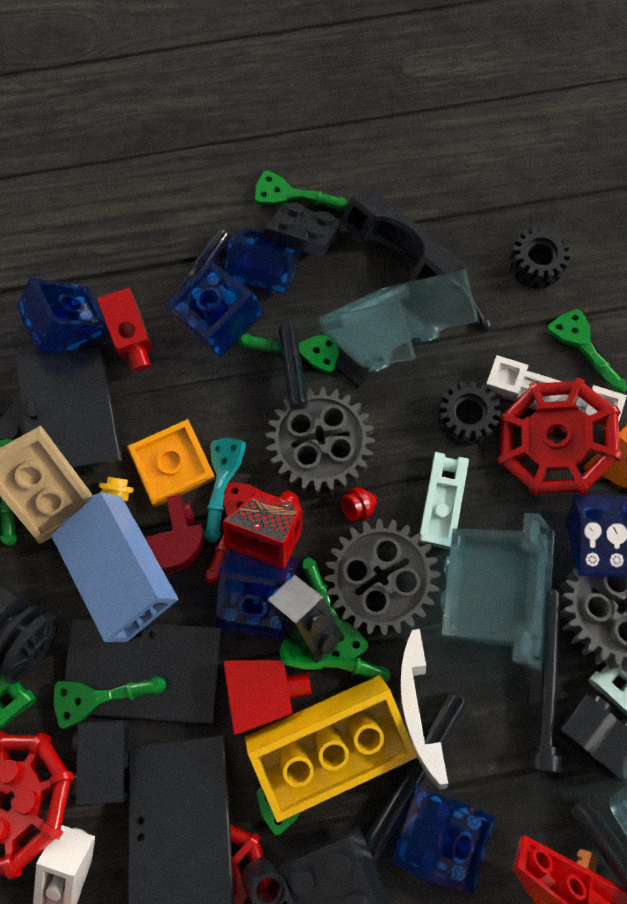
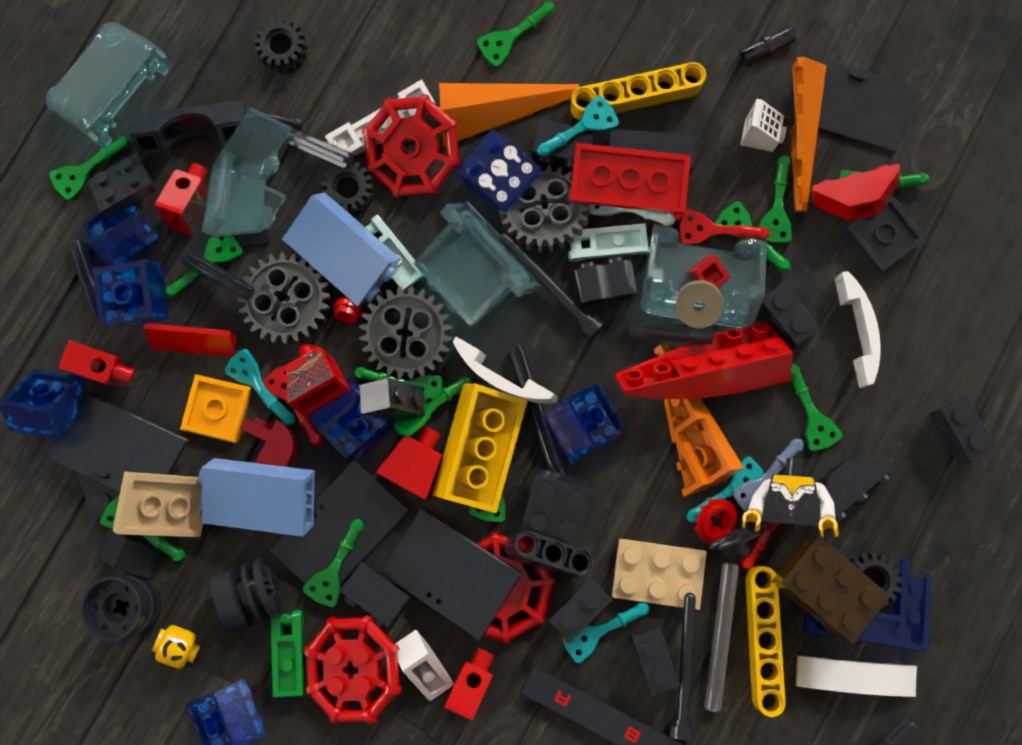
camera: 50 degrees left, 10 degrees up
yellow plate [99,477,134,501] -> none
green piece [547,309,627,393] -> none
none -> clear light blue windscreen [46,21,173,149]
none -> red slope [144,323,237,357]
none -> red torso [155,163,209,237]
none -> axle [282,127,354,168]
none -> medium blue brick [282,193,401,306]

